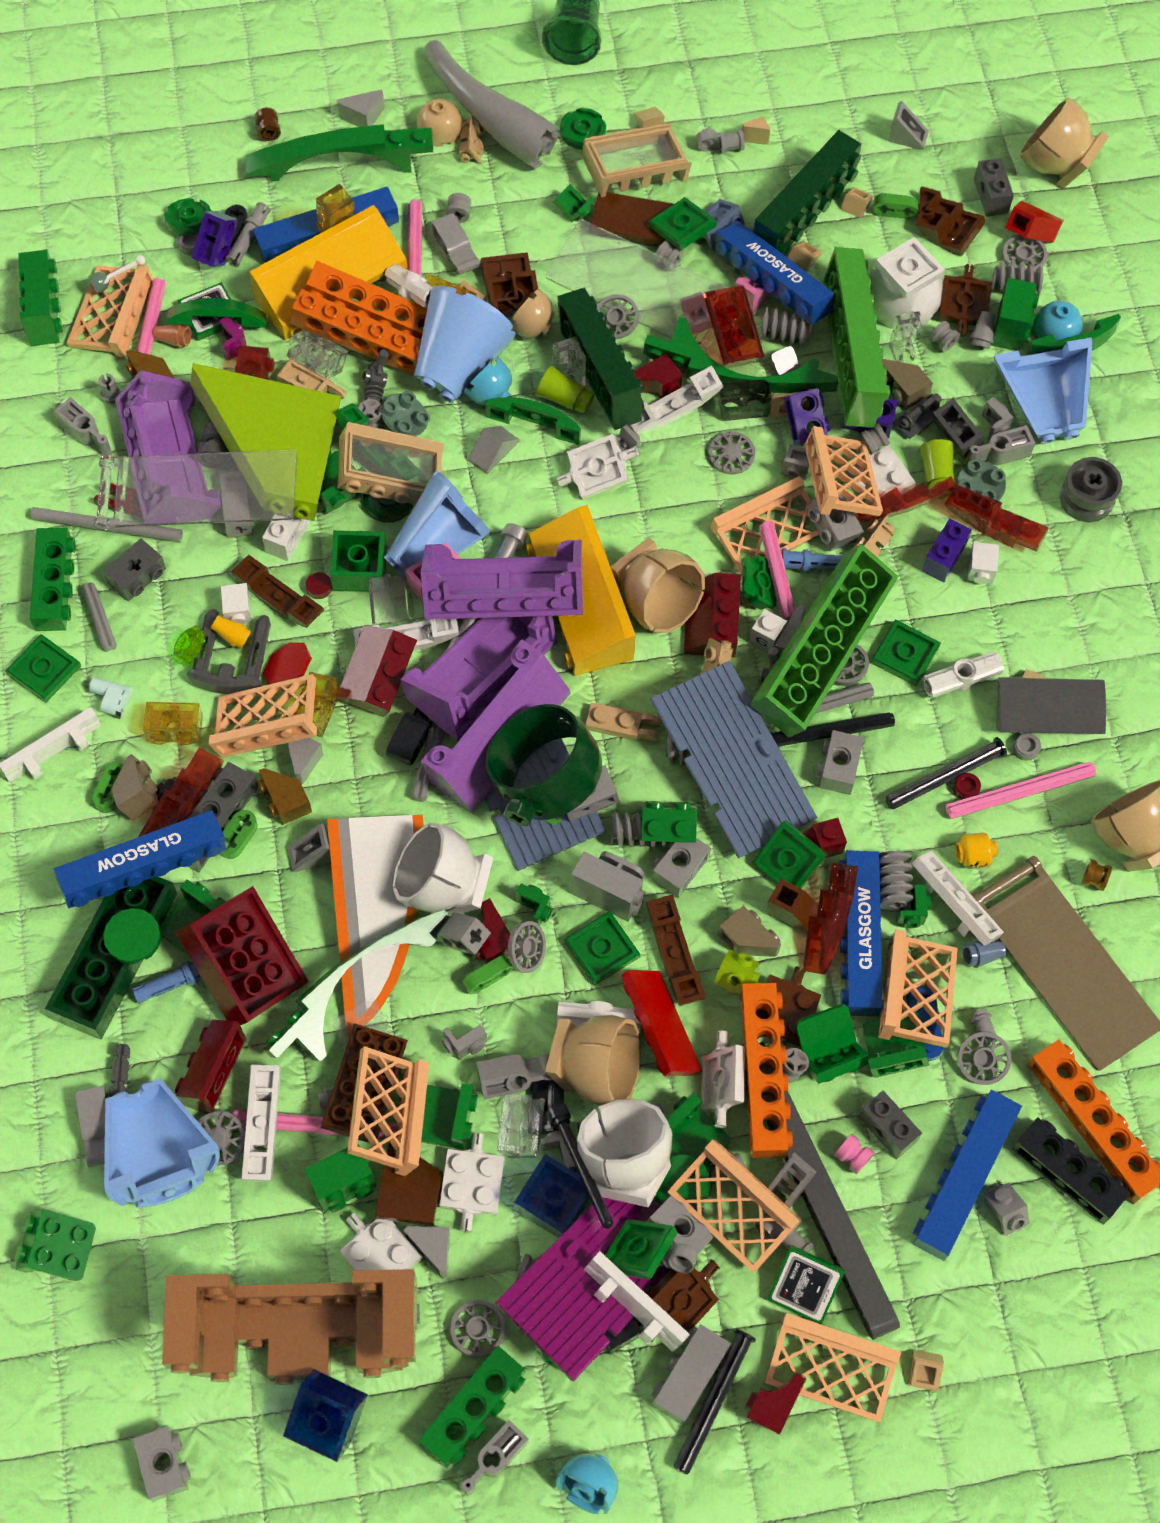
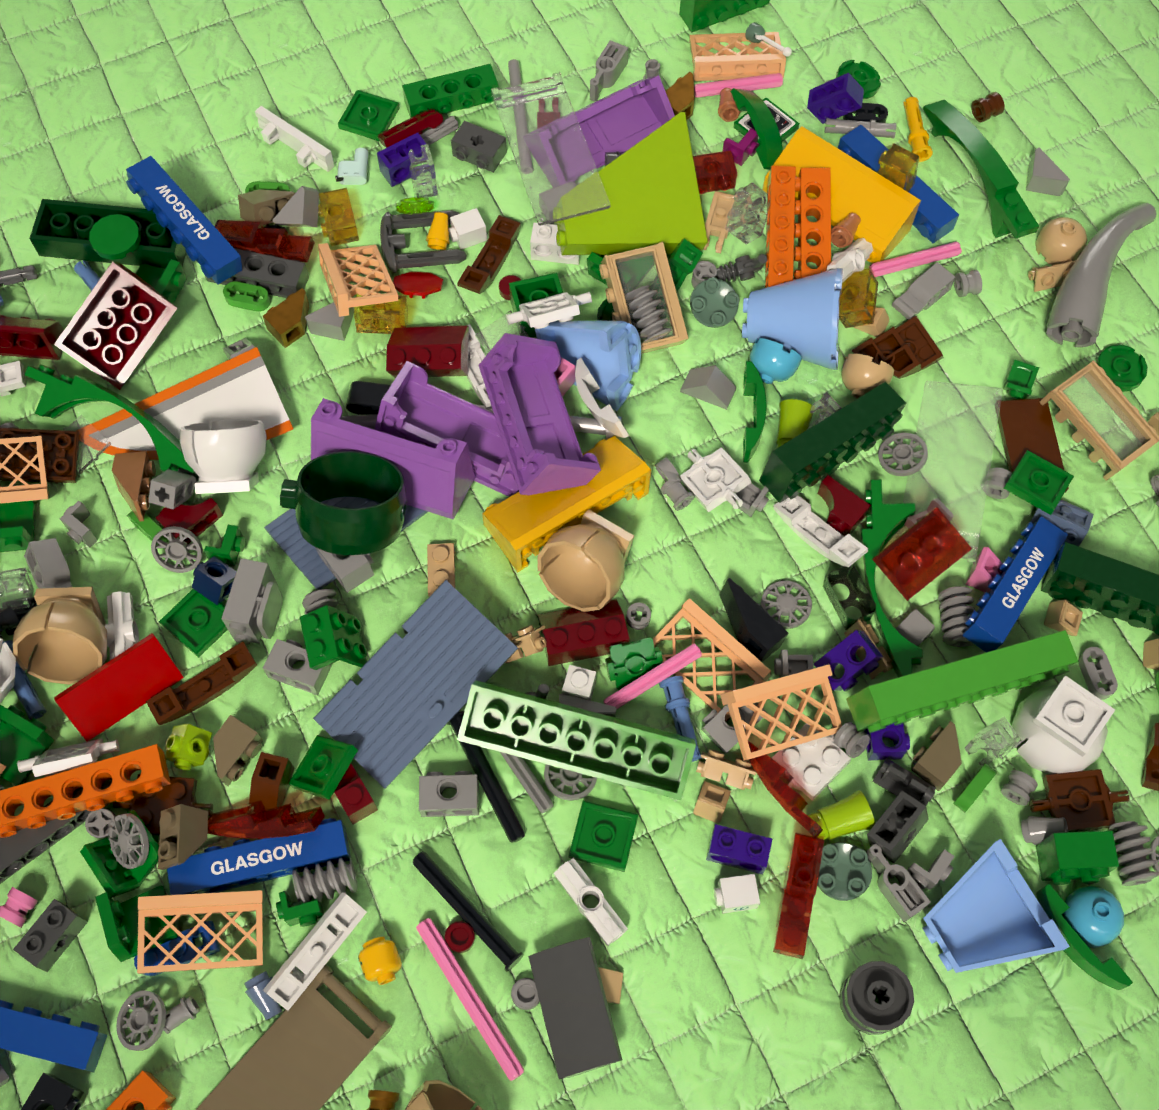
camera: 75 degrees right, 0 degrees up
none -> light grey wheel [109,813,149,869]
none -> medium nougat slope [112,451,156,522]
none -> dark tan slope [158,804,208,870]
none -> dark blue brick [192,556,237,605]
none -> light grey slope [273,186,319,227]
none -> dark purple brick [377,133,432,187]
none -> dark red hinge [378,109,443,148]
none -> clear hinge [409,144,438,200]
none -> white plate [506,292,592,329]
none -> white slope [575,358,629,438]
none -> light grey piece [625,285,672,343]
none -> light grey bush [626,603,651,630]
none -> light grey connector [655,457,694,511]
none -> tan slope [693,781,731,823]
none -> black slope [719,578,789,662]
none -> nougat cone [831,213,861,248]
none -> yellow pin [903,97,933,162]
none -> bright green beam [953,763,997,813]
none -> light grey beam [1078,647,1118,700]

